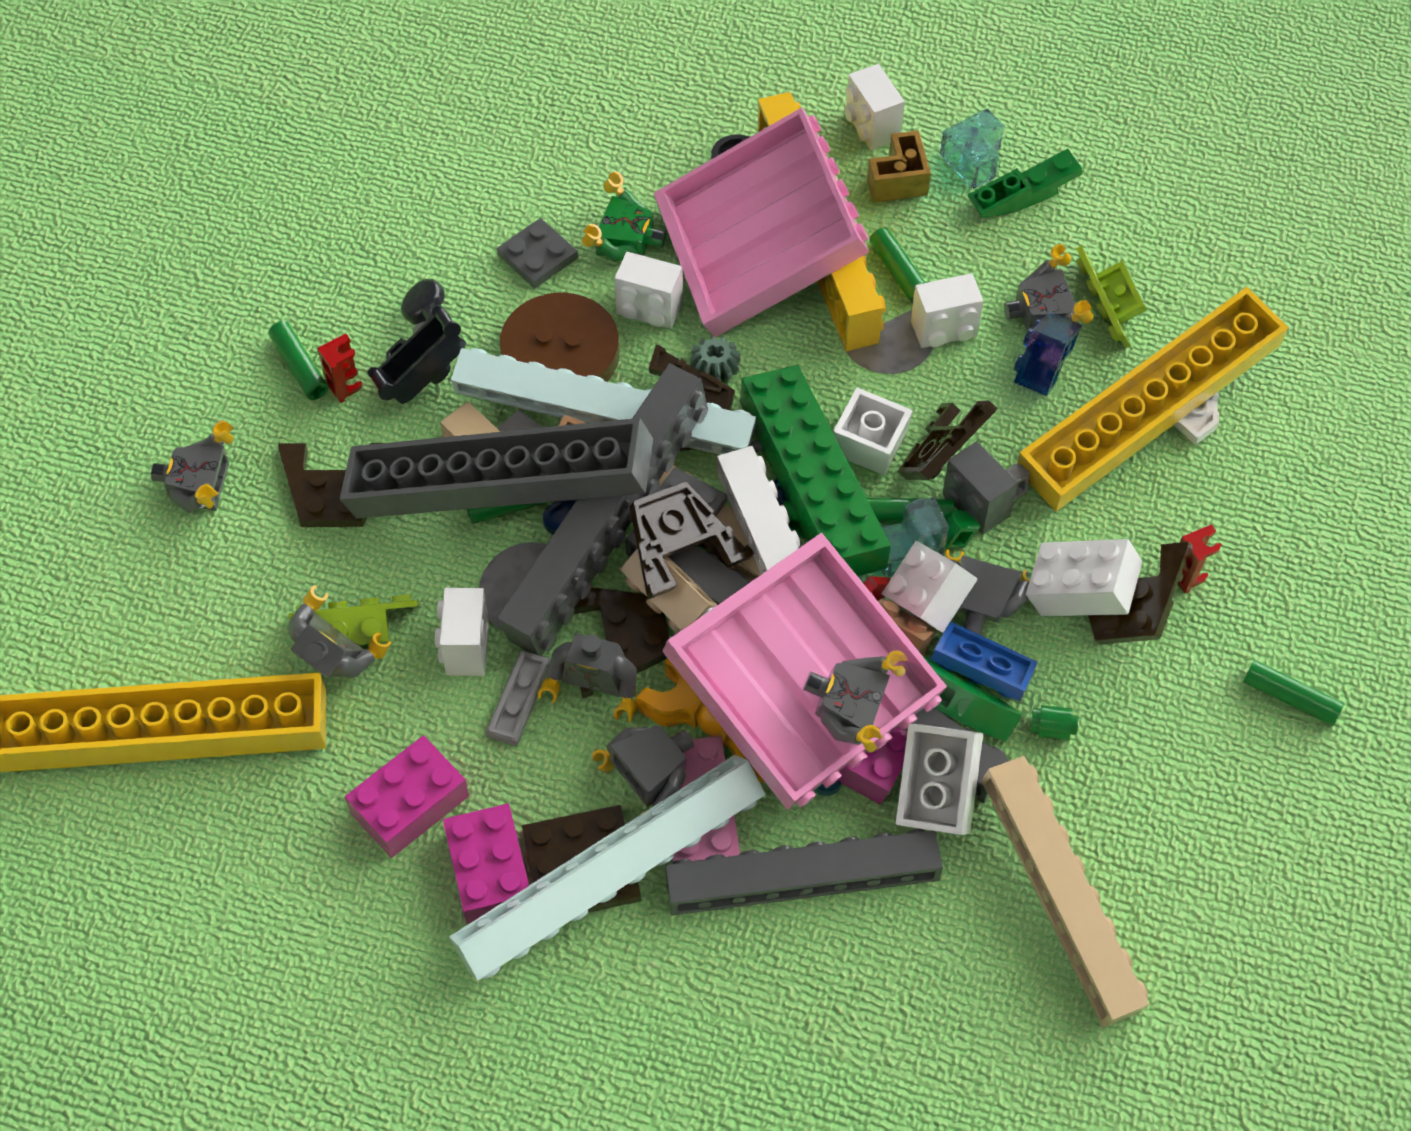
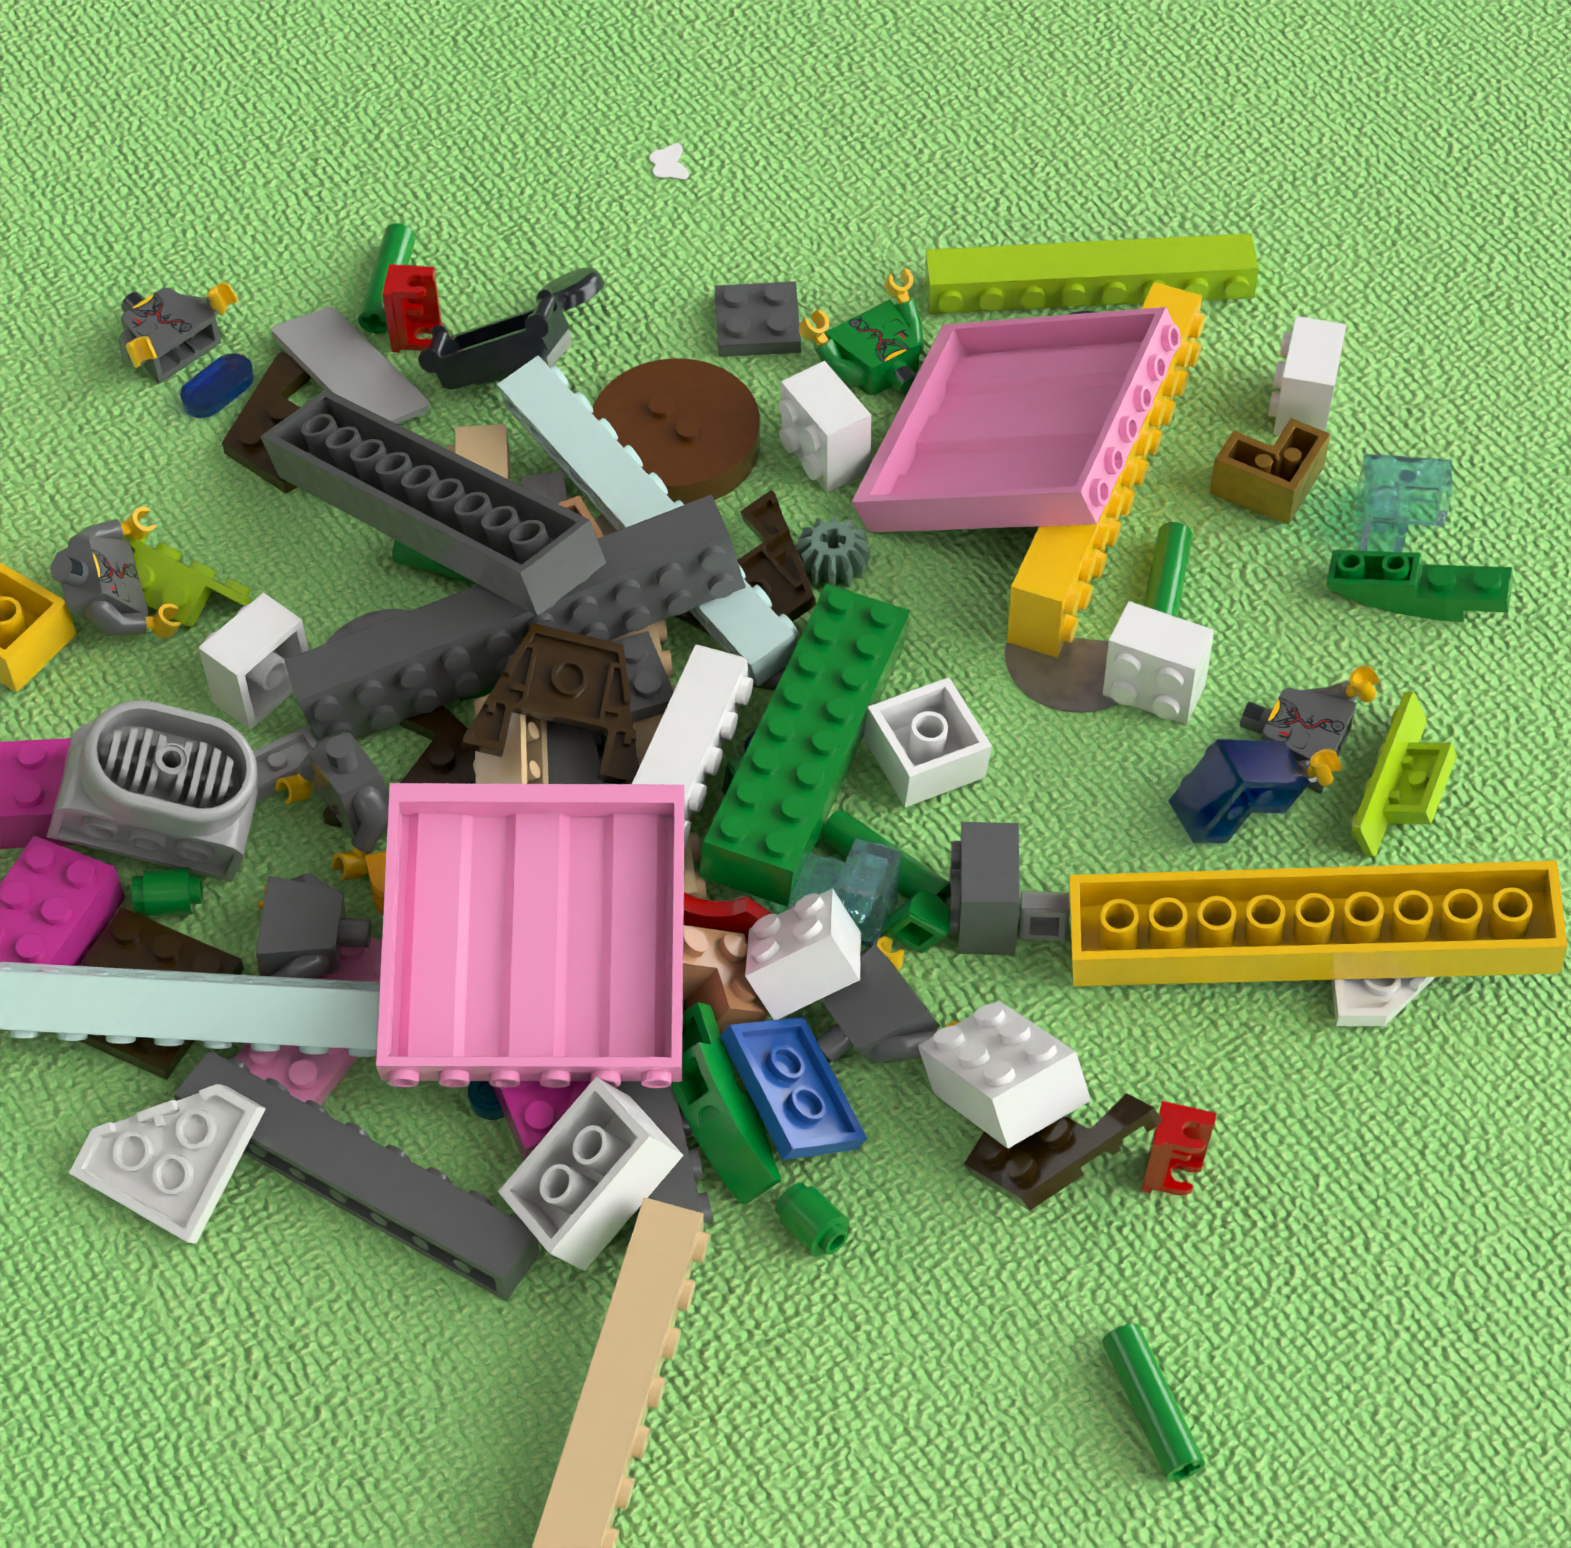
camera: 40 degrees right, 5 degrees down
dark grey torso [803,650,908,752] -> none
dark brown wing [897,400,998,480] -> none
none -> light grey brick [47,700,258,882]
none -> white plate [69,1084,266,1243]
none -> green brick [131,867,203,918]
none -> clear blue tile [180,353,254,418]
none -> light grey piece [272,307,429,424]
none -> white sticker [649,143,689,179]
none -> lime brick [925,233,1259,314]

